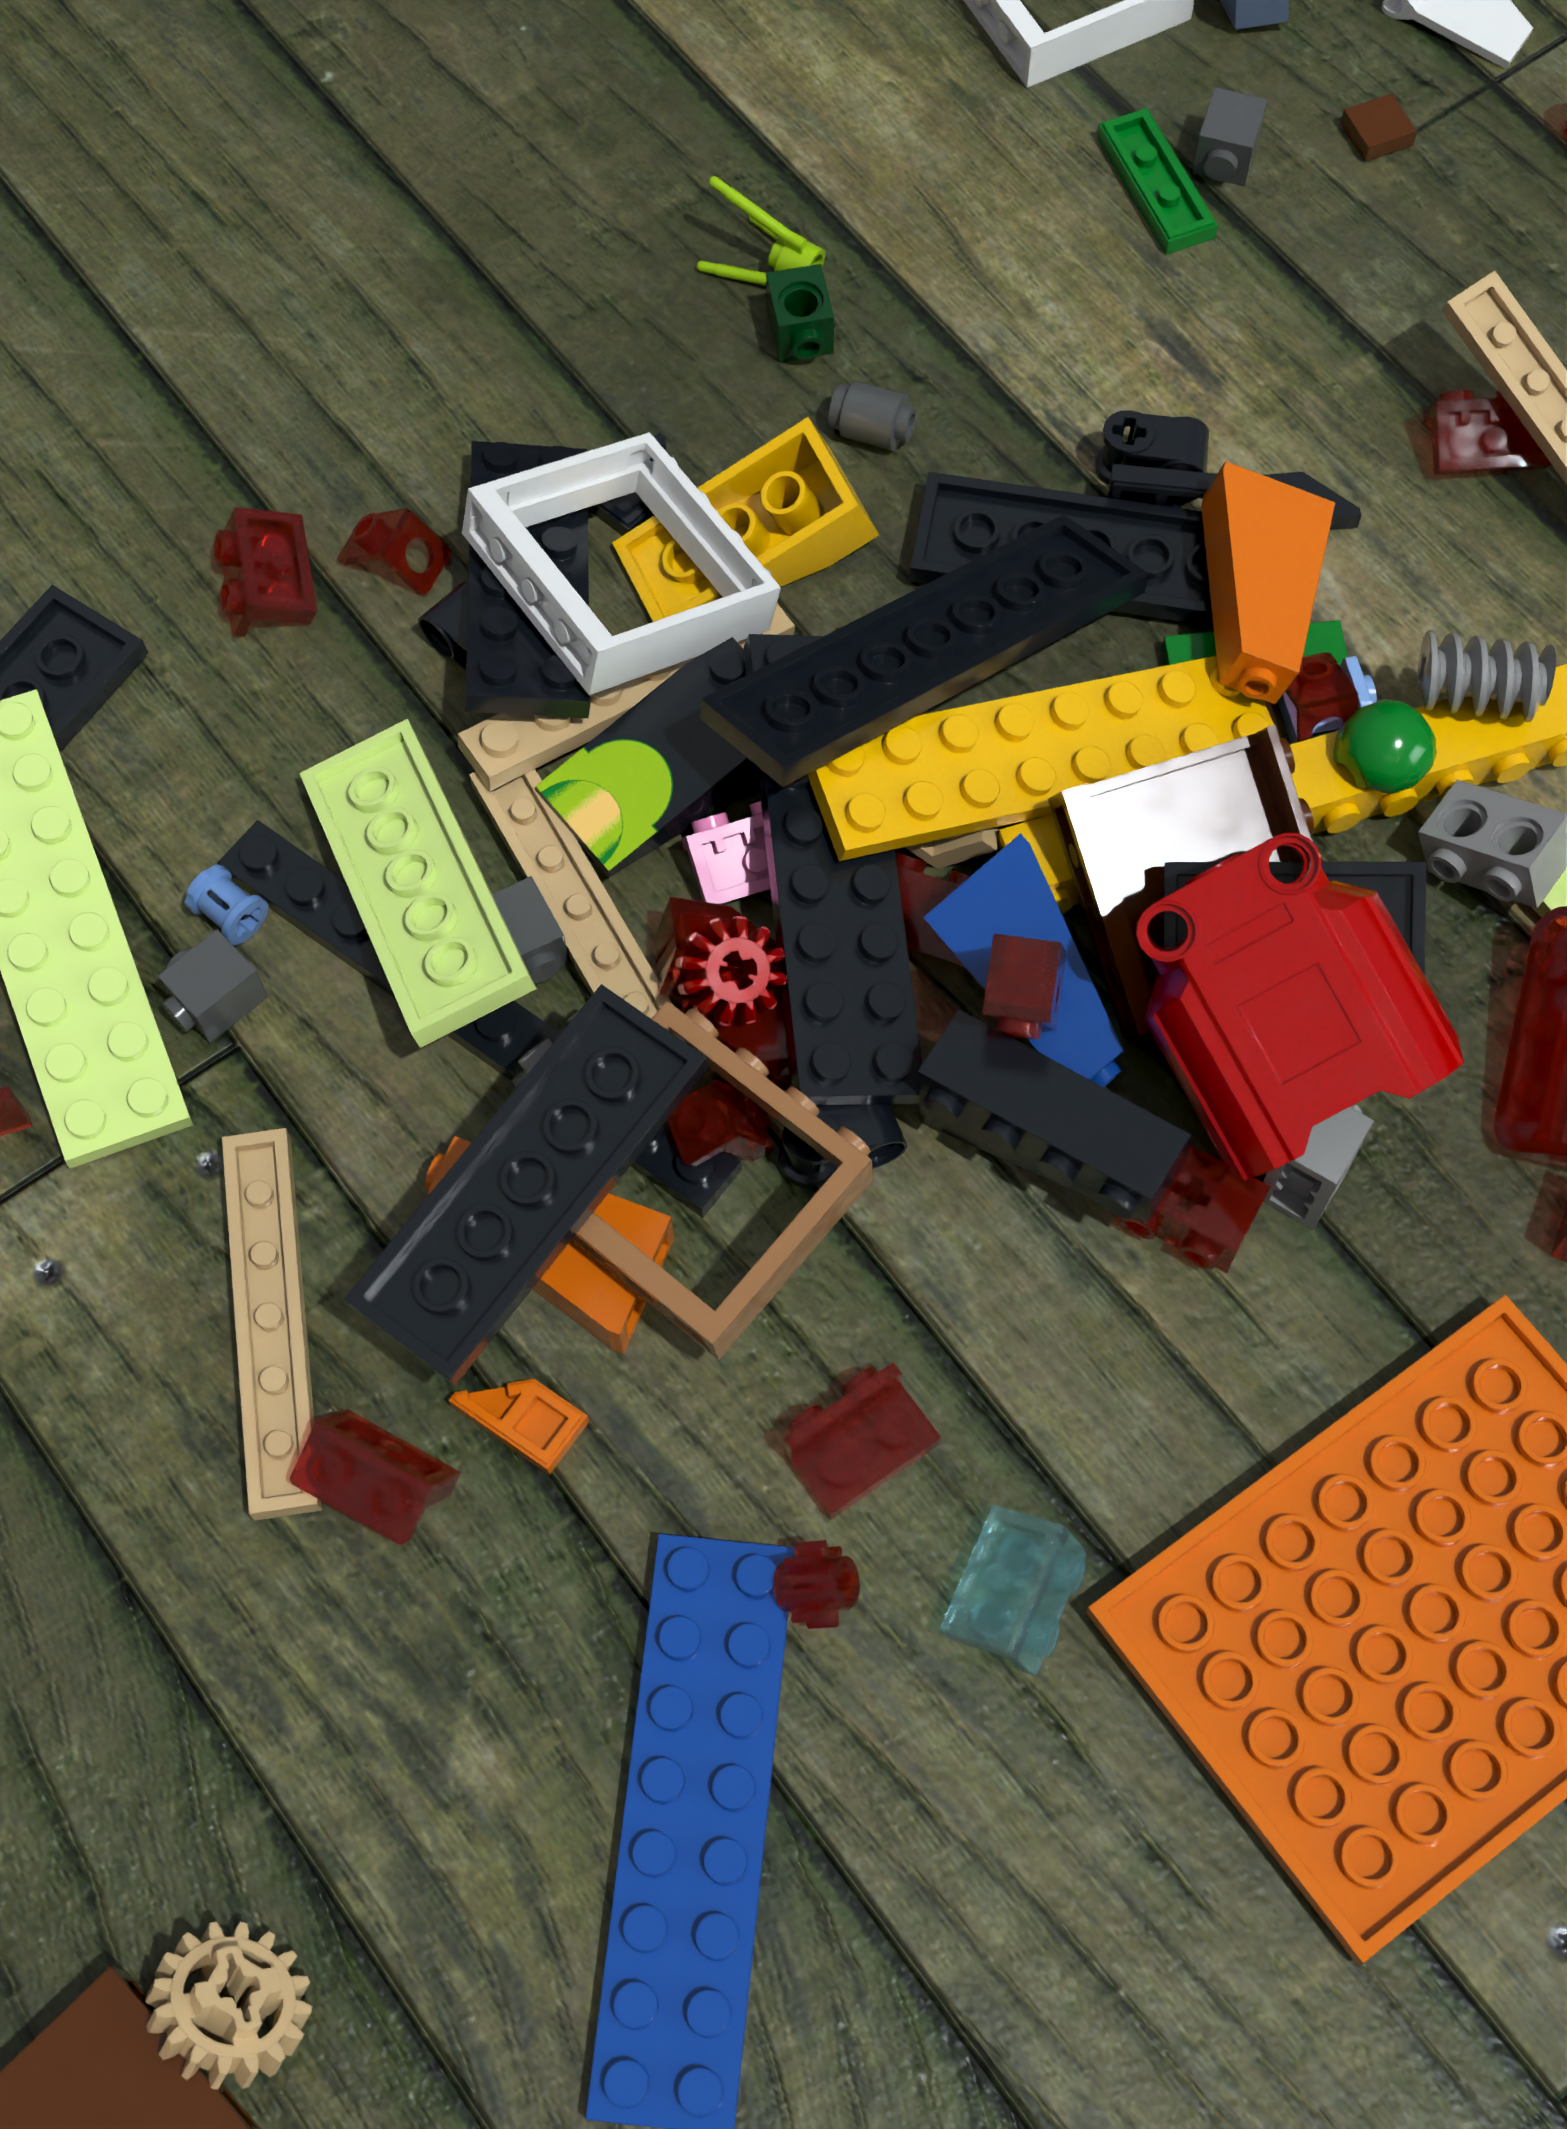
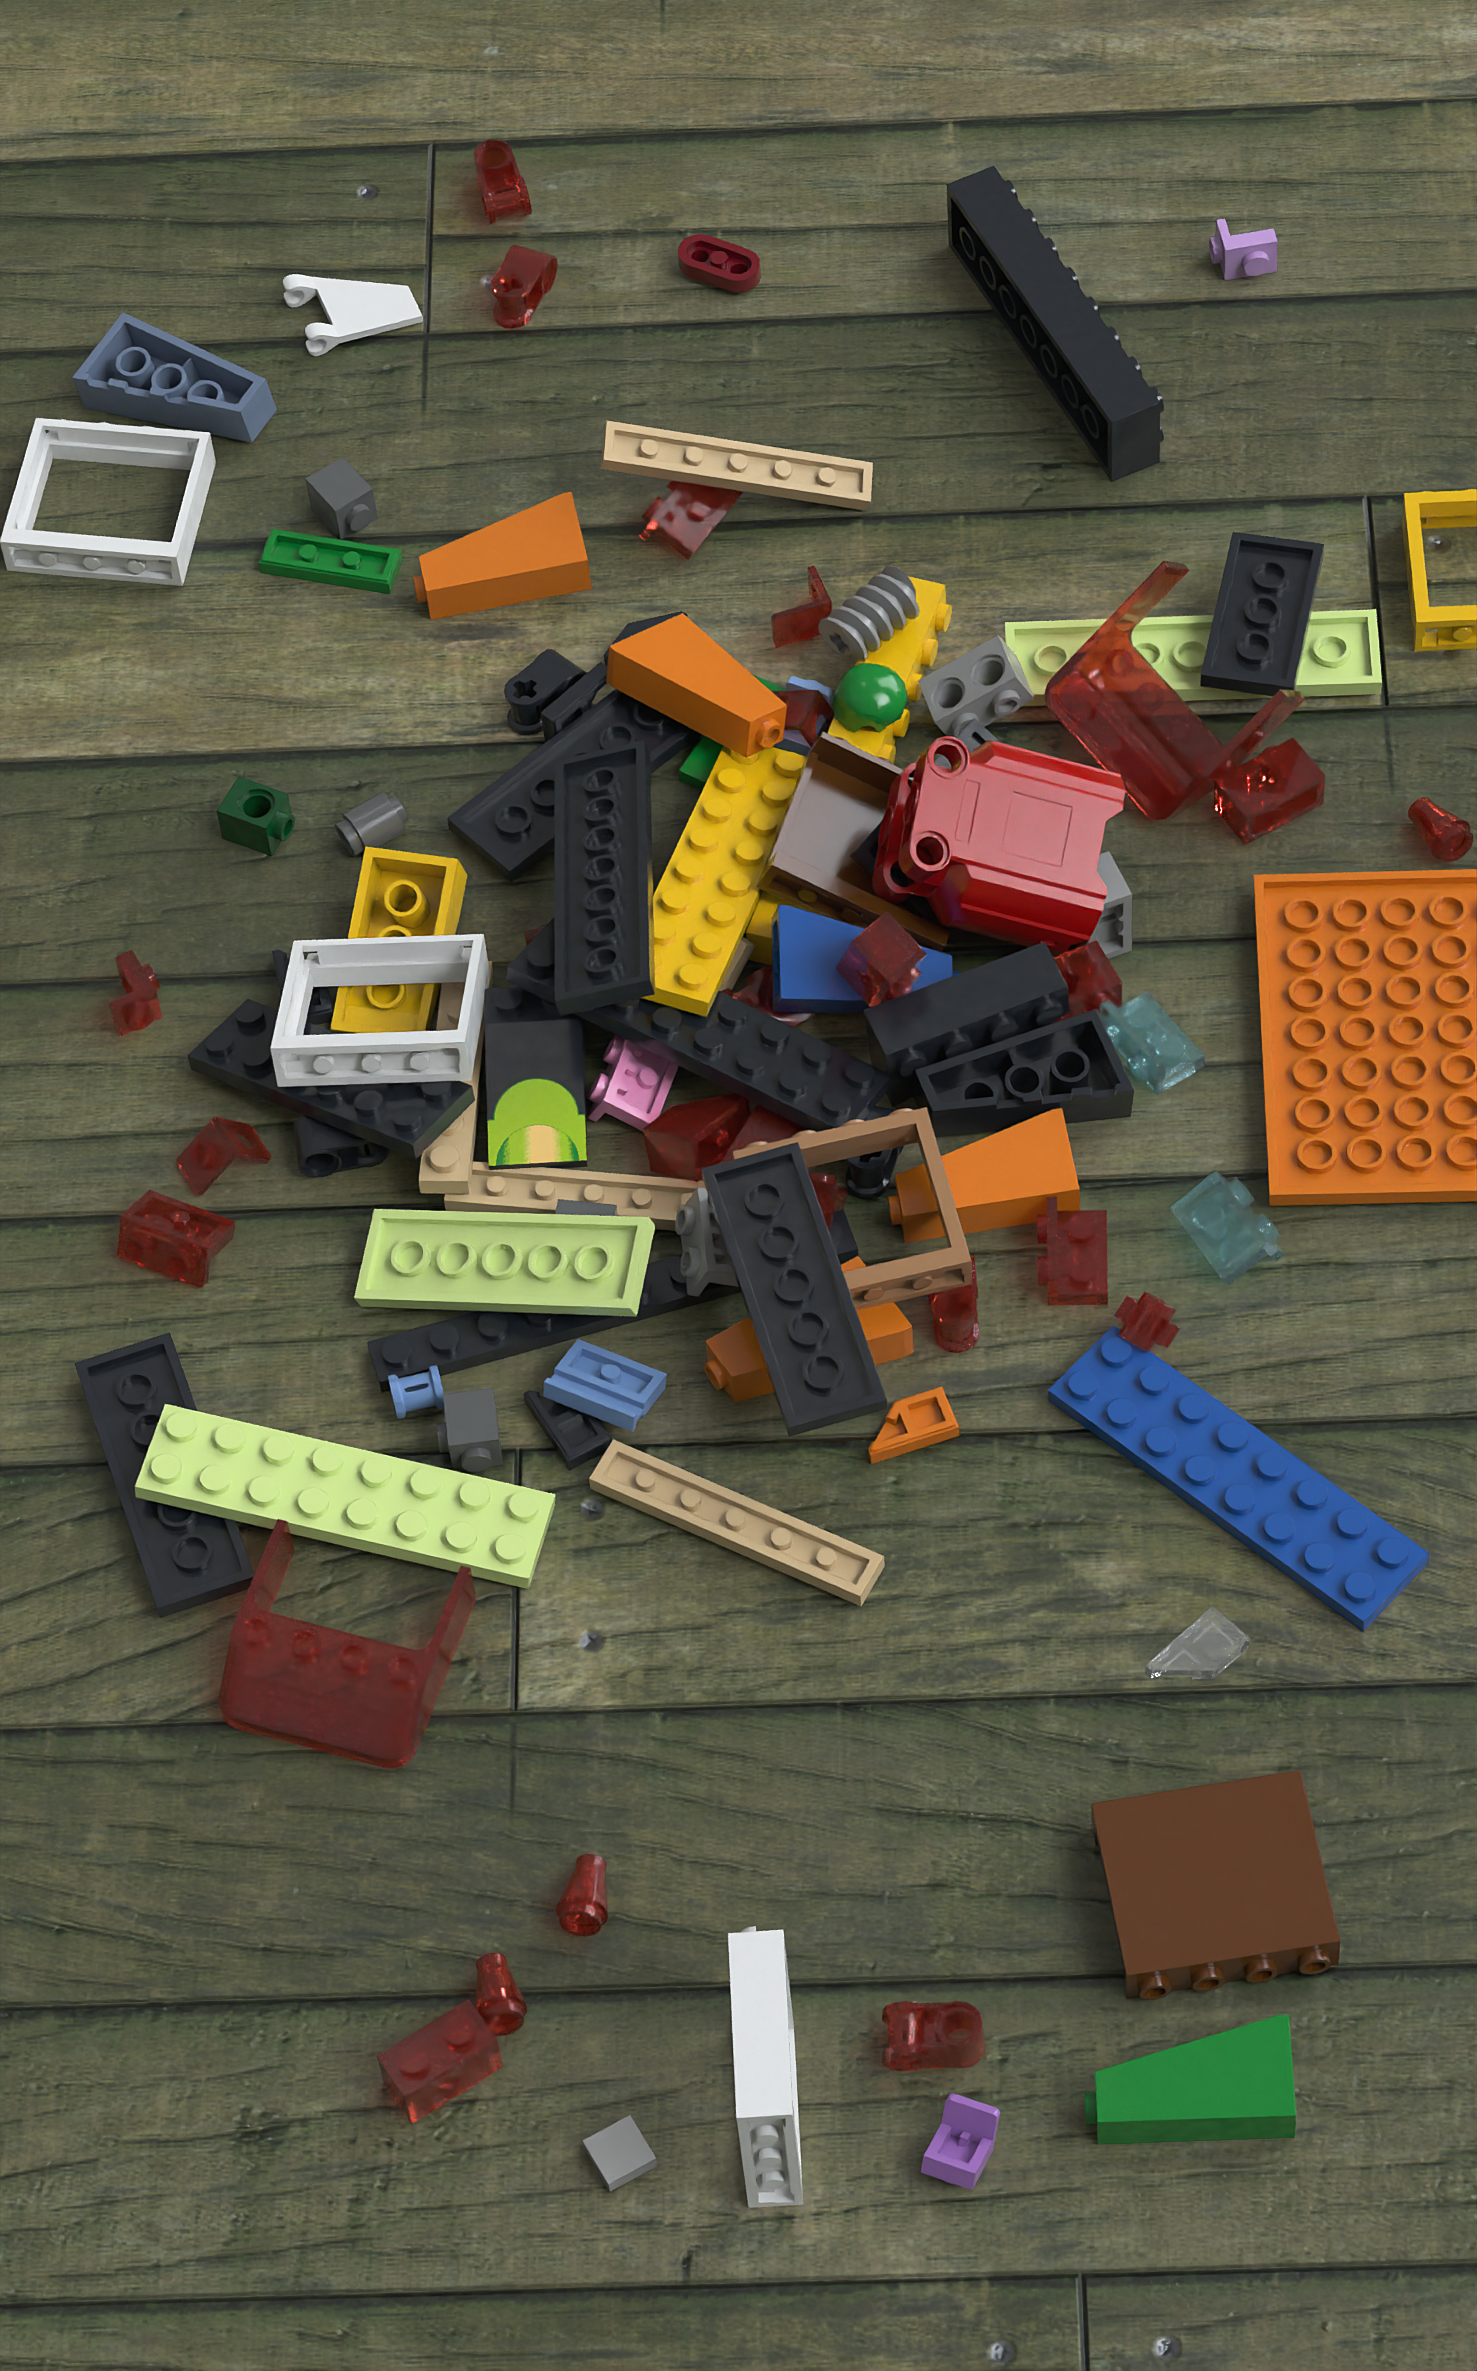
camera: 50 degrees left, 10 degrees down
tan gear [145,1922,312,2090] -> none
clear red bracket [290,1409,461,1545] -> none
red gear [676,916,787,1026] -> none
lime plant [696,176,826,286] -> none
reddish brown tile [1341,93,1417,161] -> none
none -> clear red bracket [109,950,163,1036]
none -> orange slope [413,492,592,620]
none -> black tile [523,1390,613,1470]
none -> medium blue plate [543,1339,667,1432]
none -> clear red bracket [771,565,832,648]
none -> orange slope [888,1108,1080,1243]
none -> black wedge [913,1009,1134,1138]
none -> clear red piece [928,1255,980,1353]
none -> clear light blue bracket [1100,991,1205,1095]
none -> clear tile [1145,1606,1250,1679]

